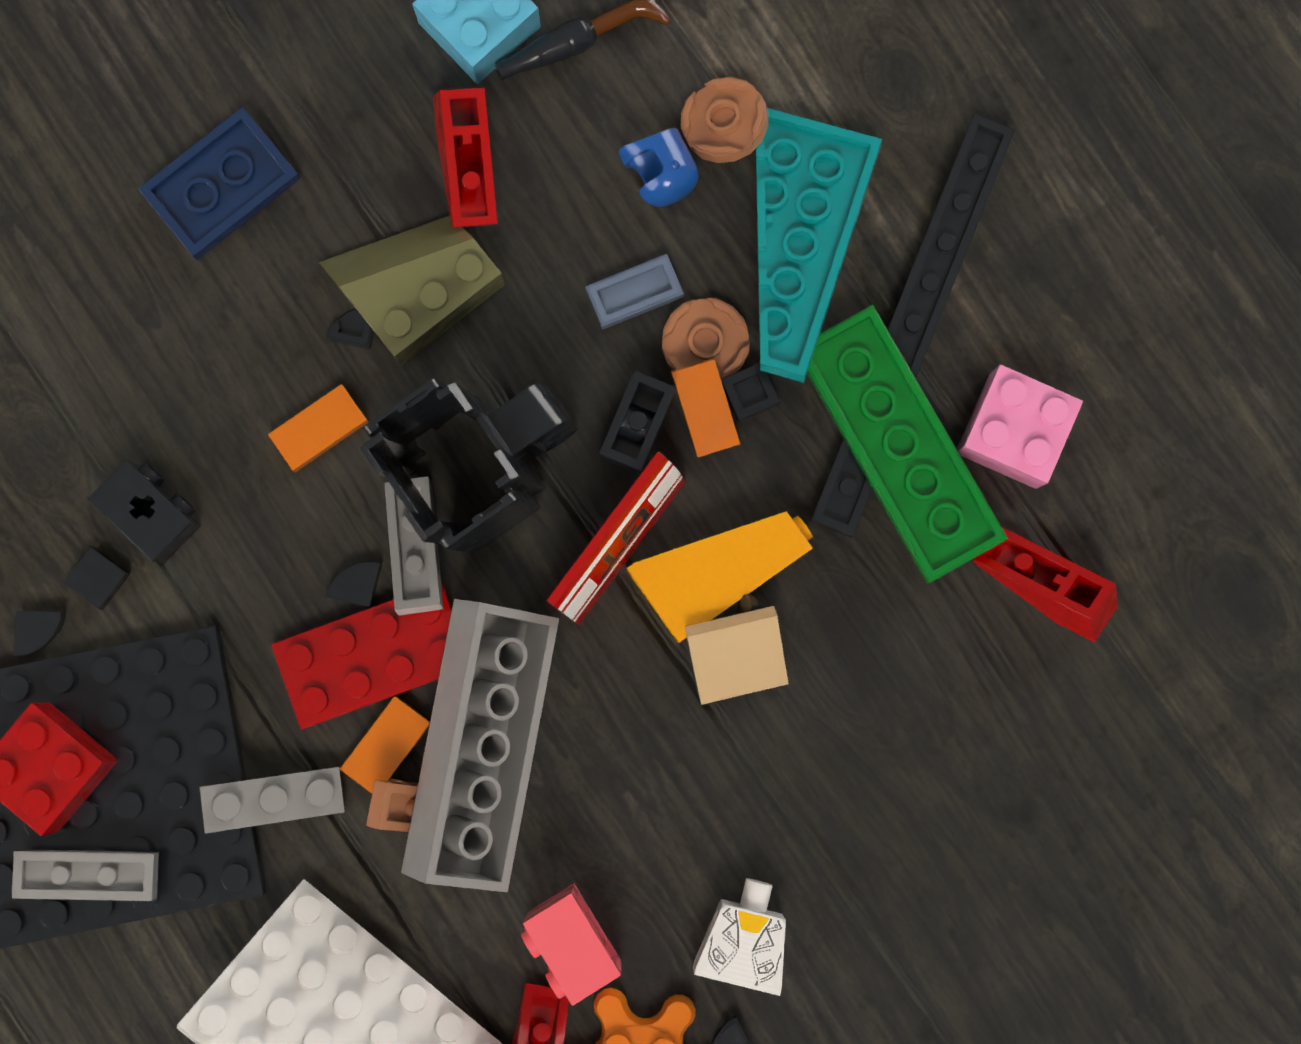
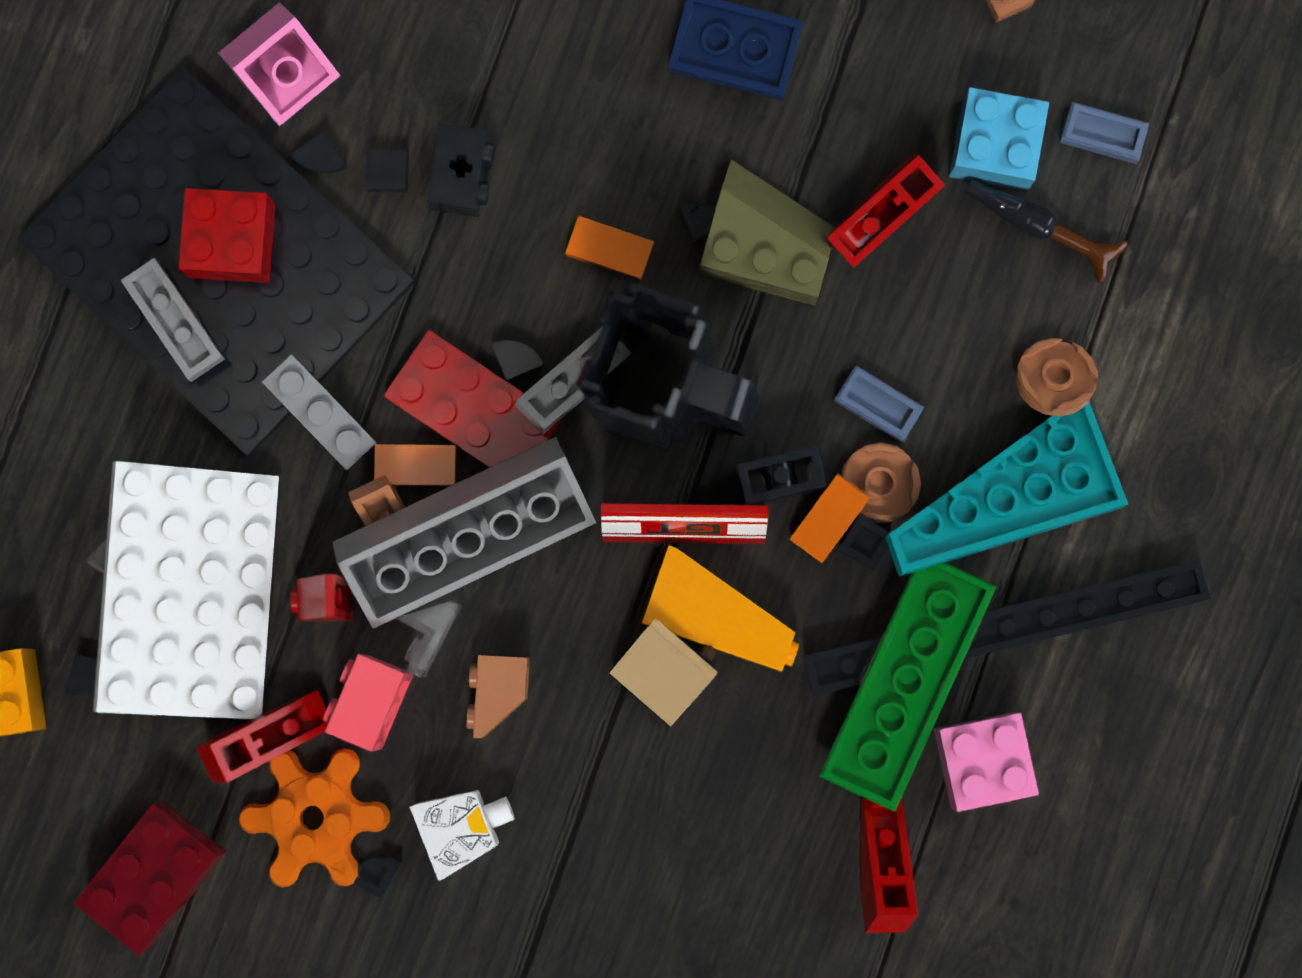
camera: 65 degrees right, 0 degrees up
blue helmet [618,128,699,207] -> none
none -> red slope [291,574,353,621]
none -> clear slope [396,601,462,678]
none -> nougat slope [467,655,530,738]

